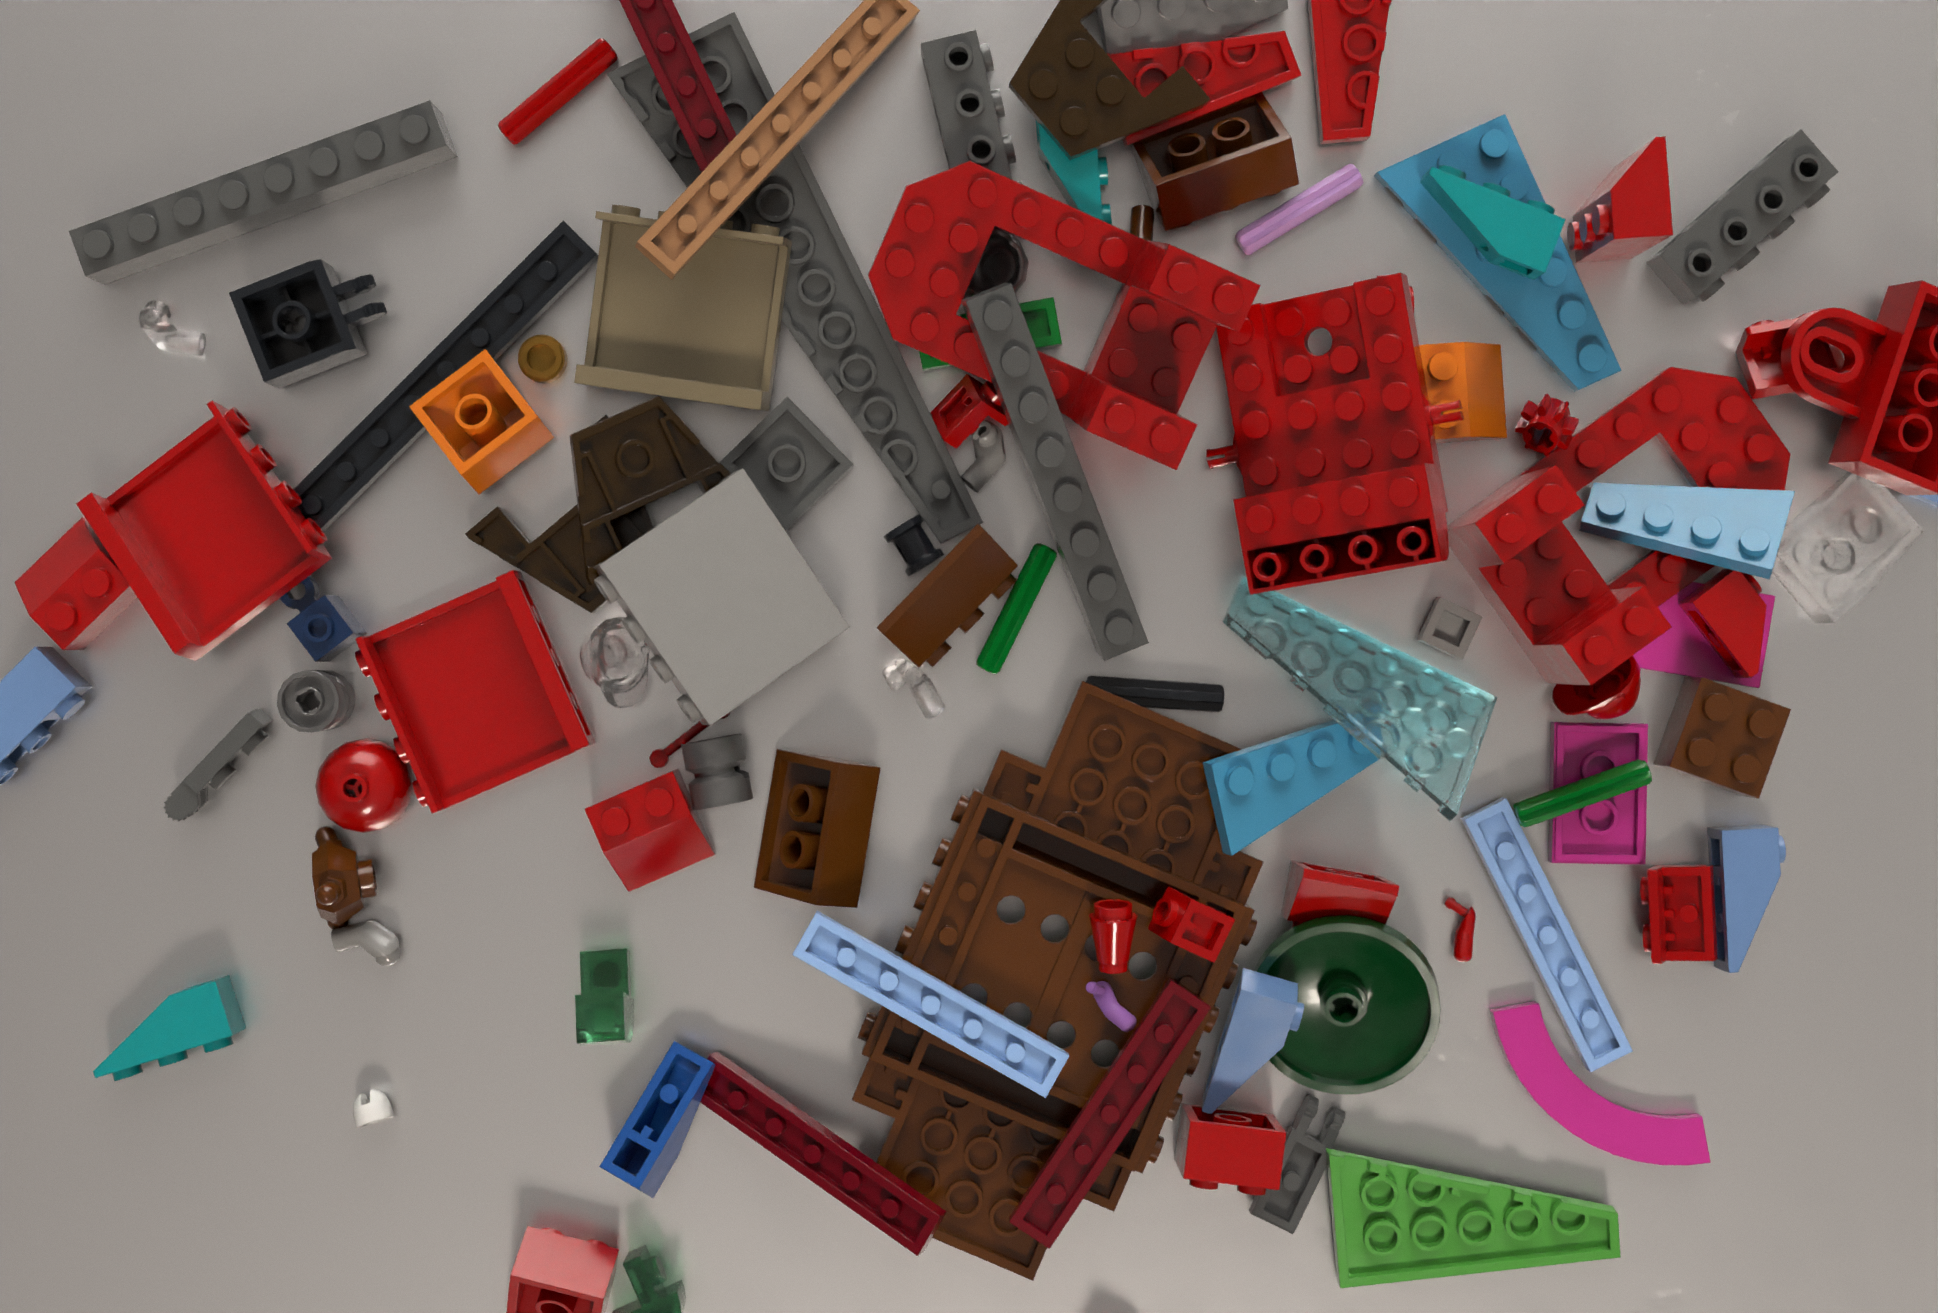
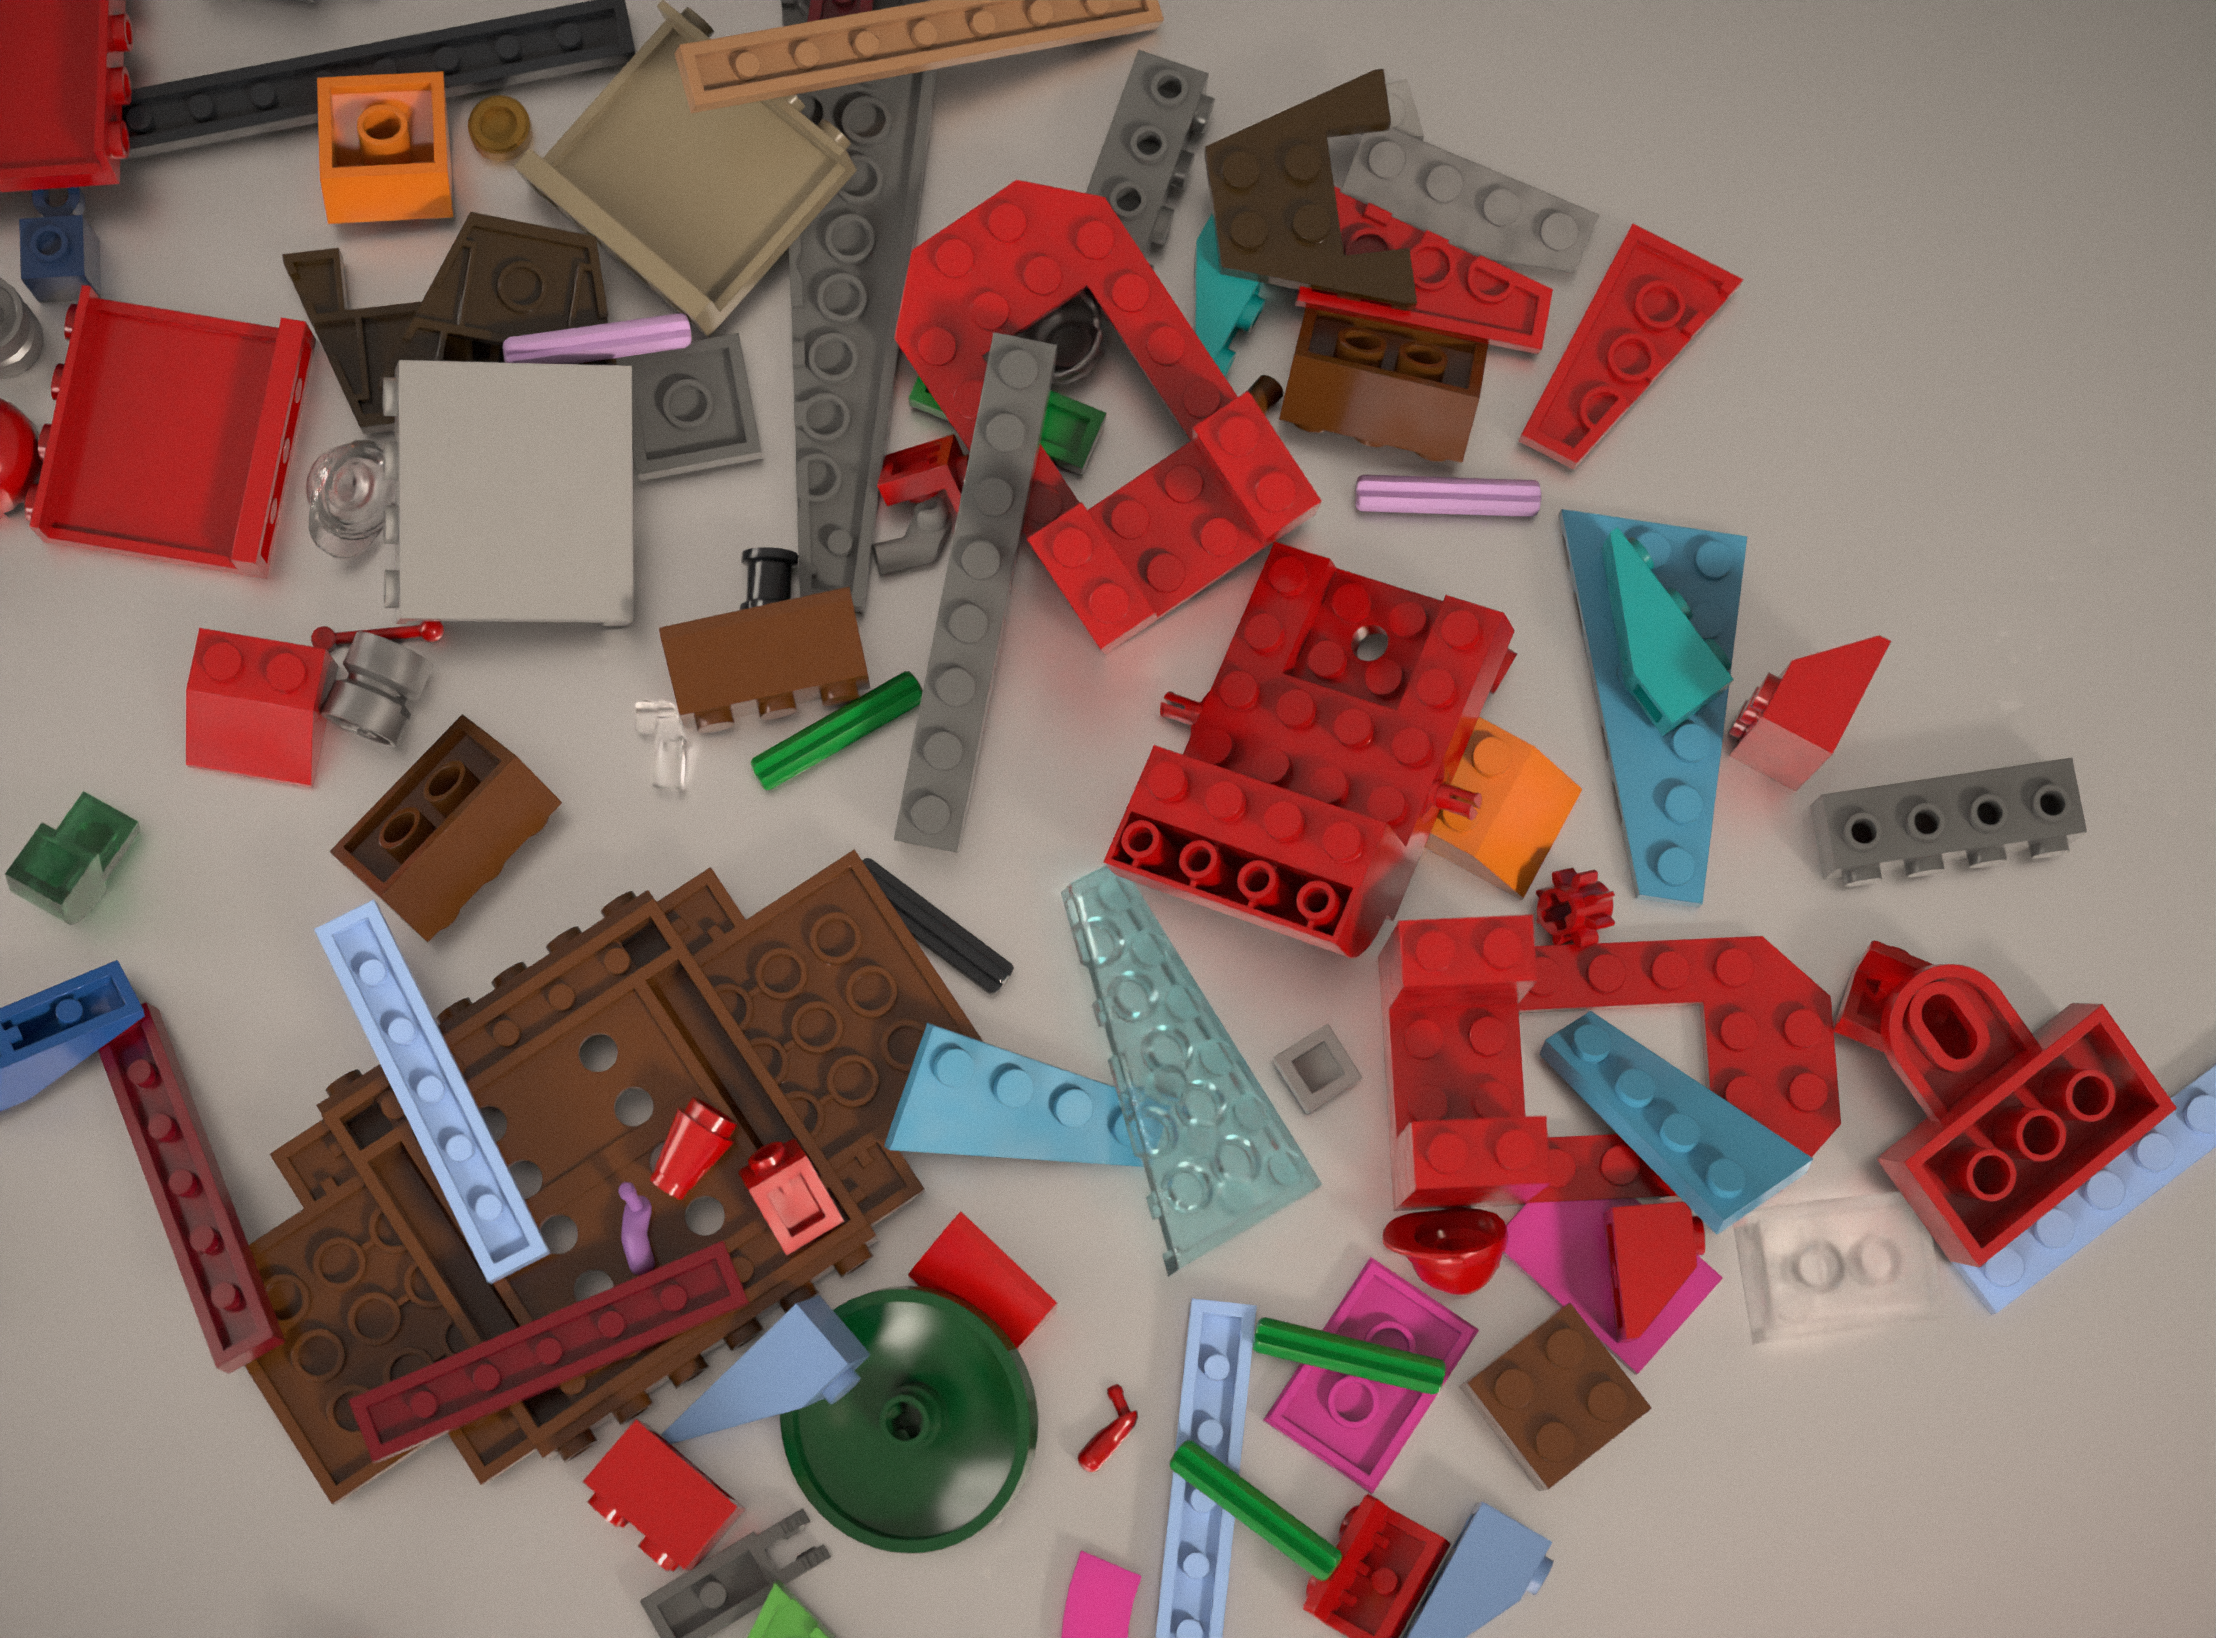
camera: 30 degrees right, 10 degrees down
none -> lavender axle [503,313,691,364]
none -> green axle [1169,1440,1343,1581]

